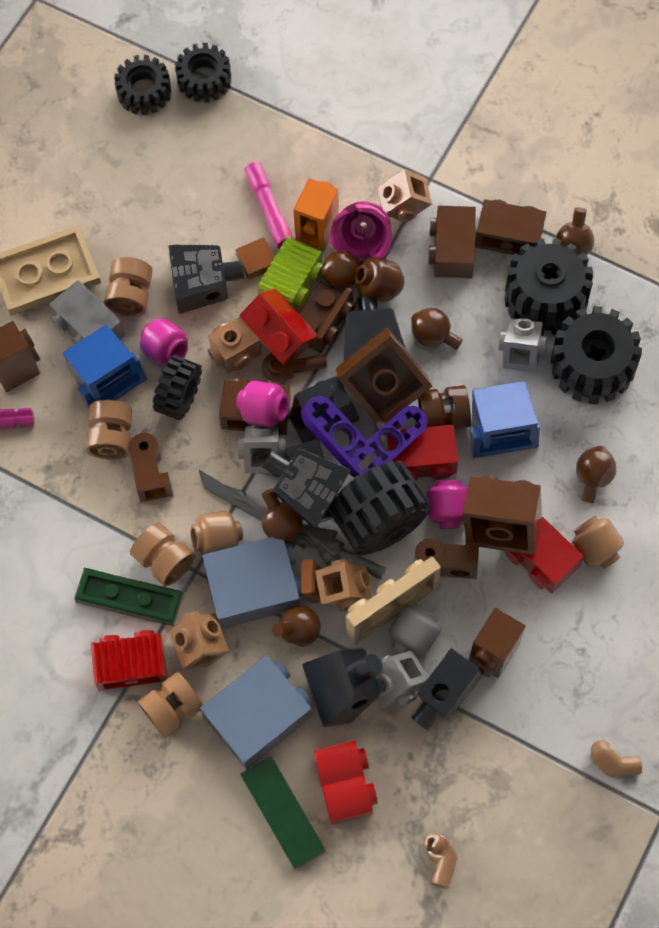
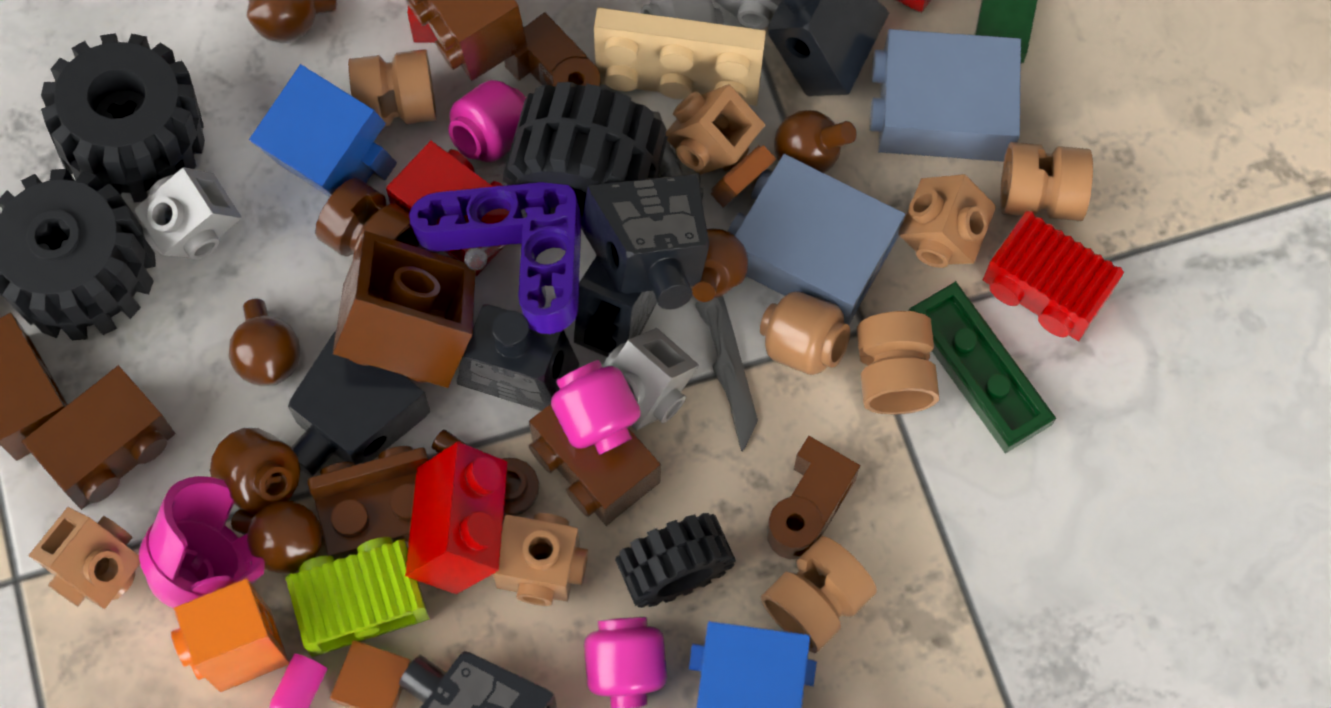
camera: 140 degrees left, 0 degrees up
none -> medium nougat wheel [348,49,437,128]

